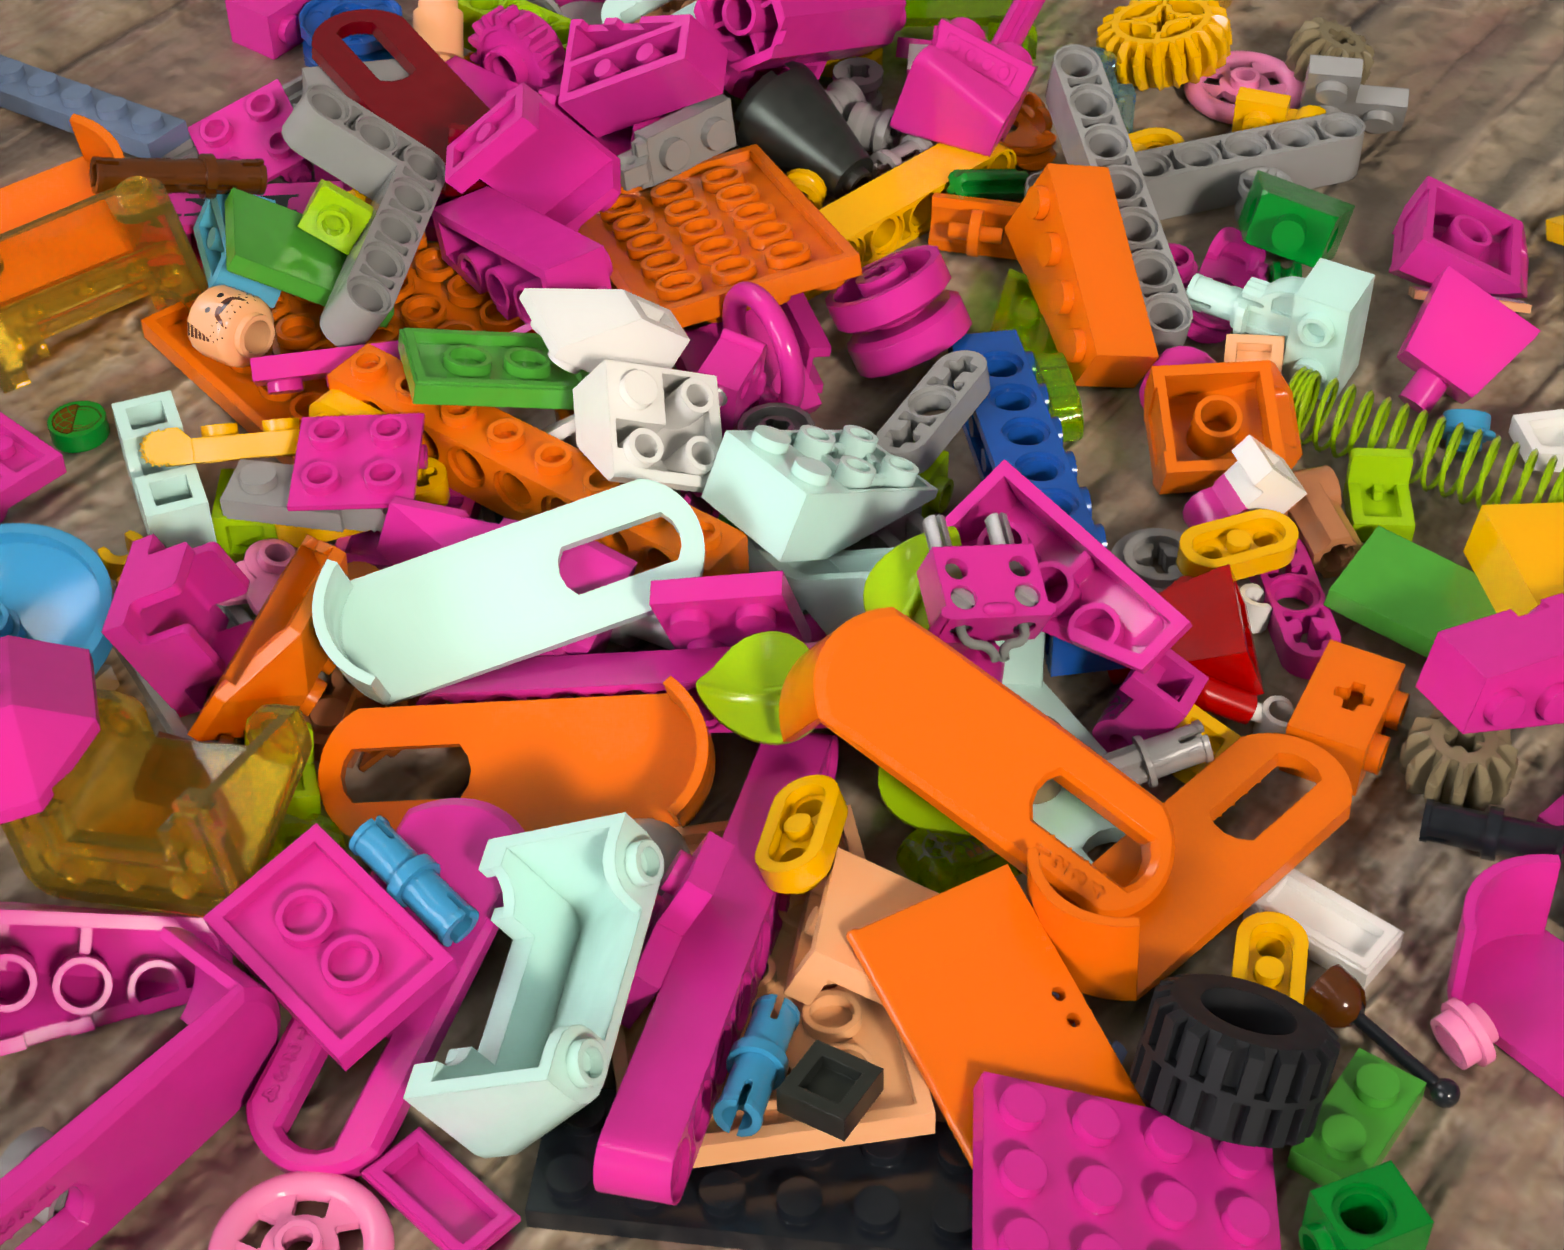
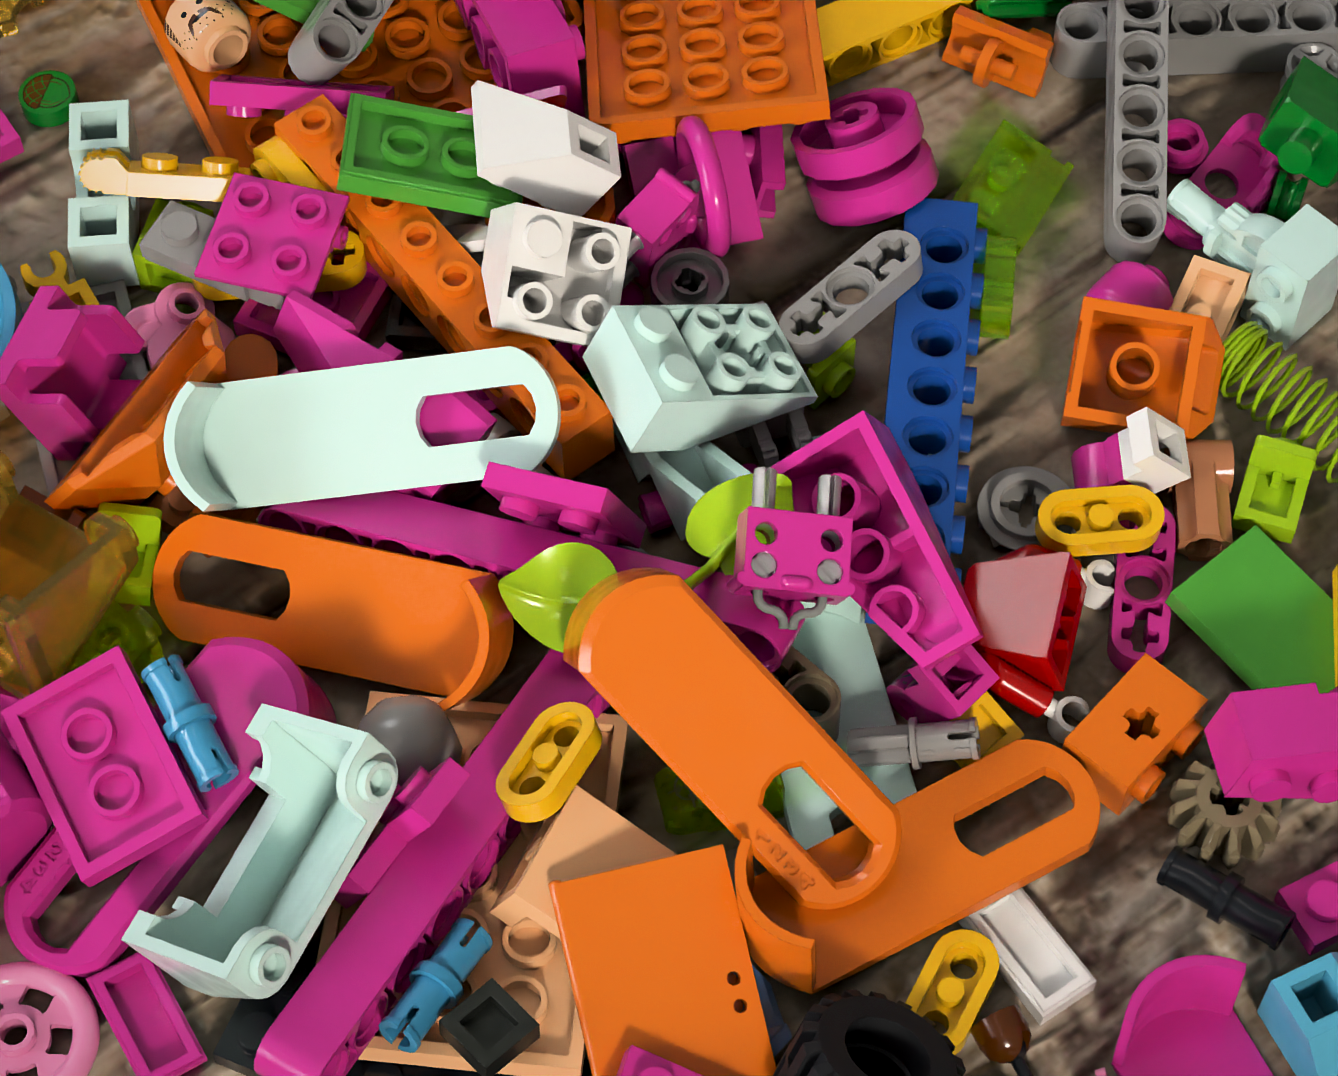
camera: 15 degrees right, 15 degrees up
orange wedge [1004,163,1159,388] -> none

